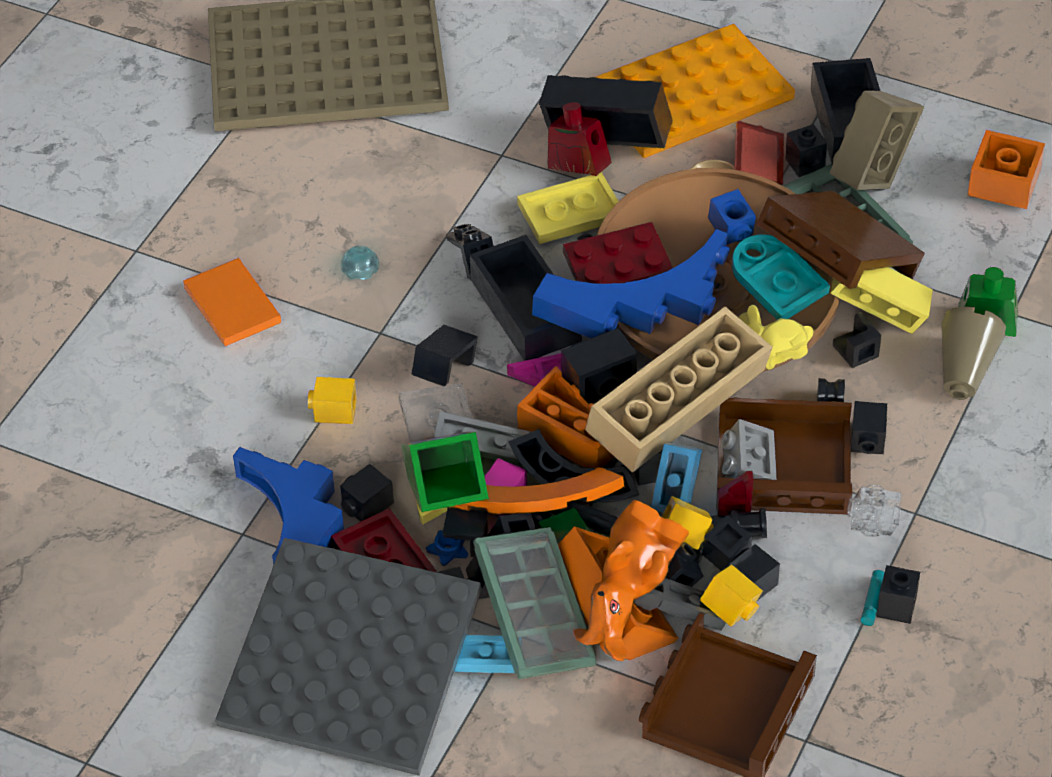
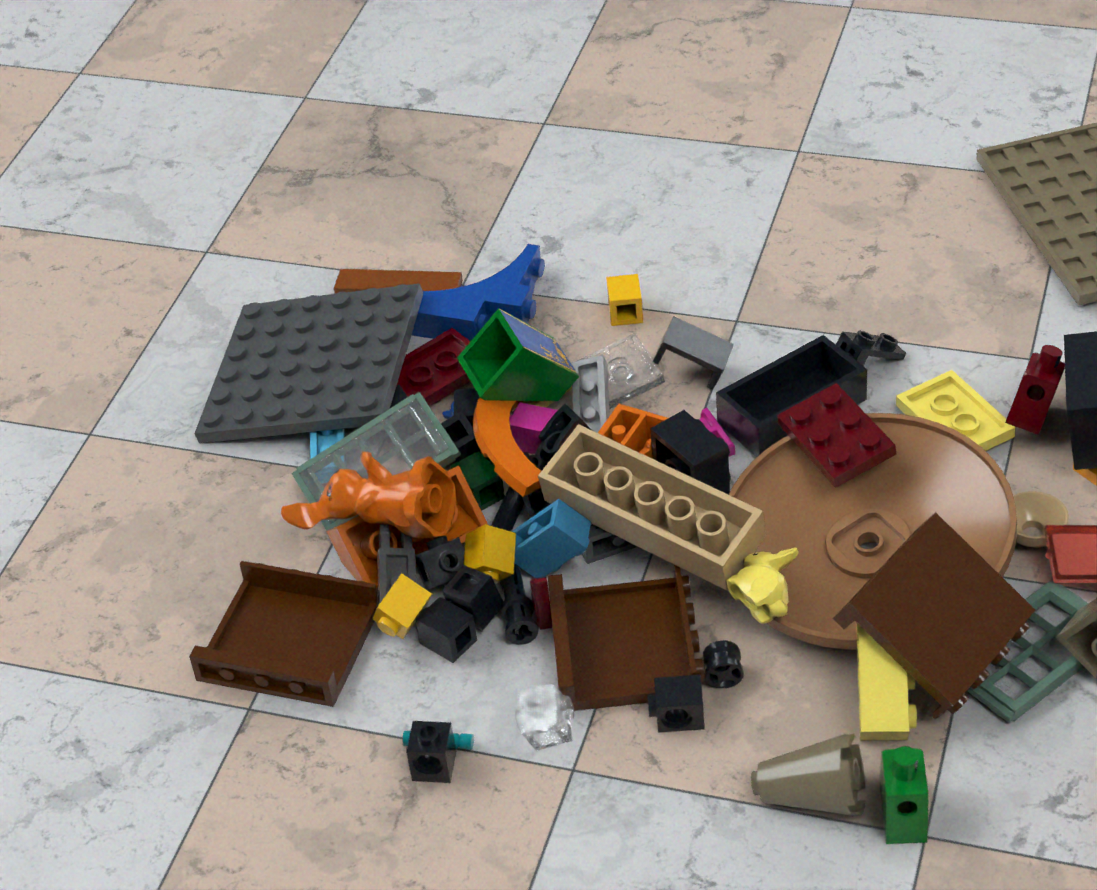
camera: 85 degrees right, 5 degrees down
orange tile [183,258,281,346] -> none
clear light blue plate [341,246,379,280] -> none
blue arch [532,229,730,339] -> none
blue brick [708,189,756,245] -> none
light grey bracket [721,419,777,480] -> none
teal plate [732,234,830,320] -> none
black panel [833,312,881,368] -> none
none -> dark orange tile [334,269,463,294]

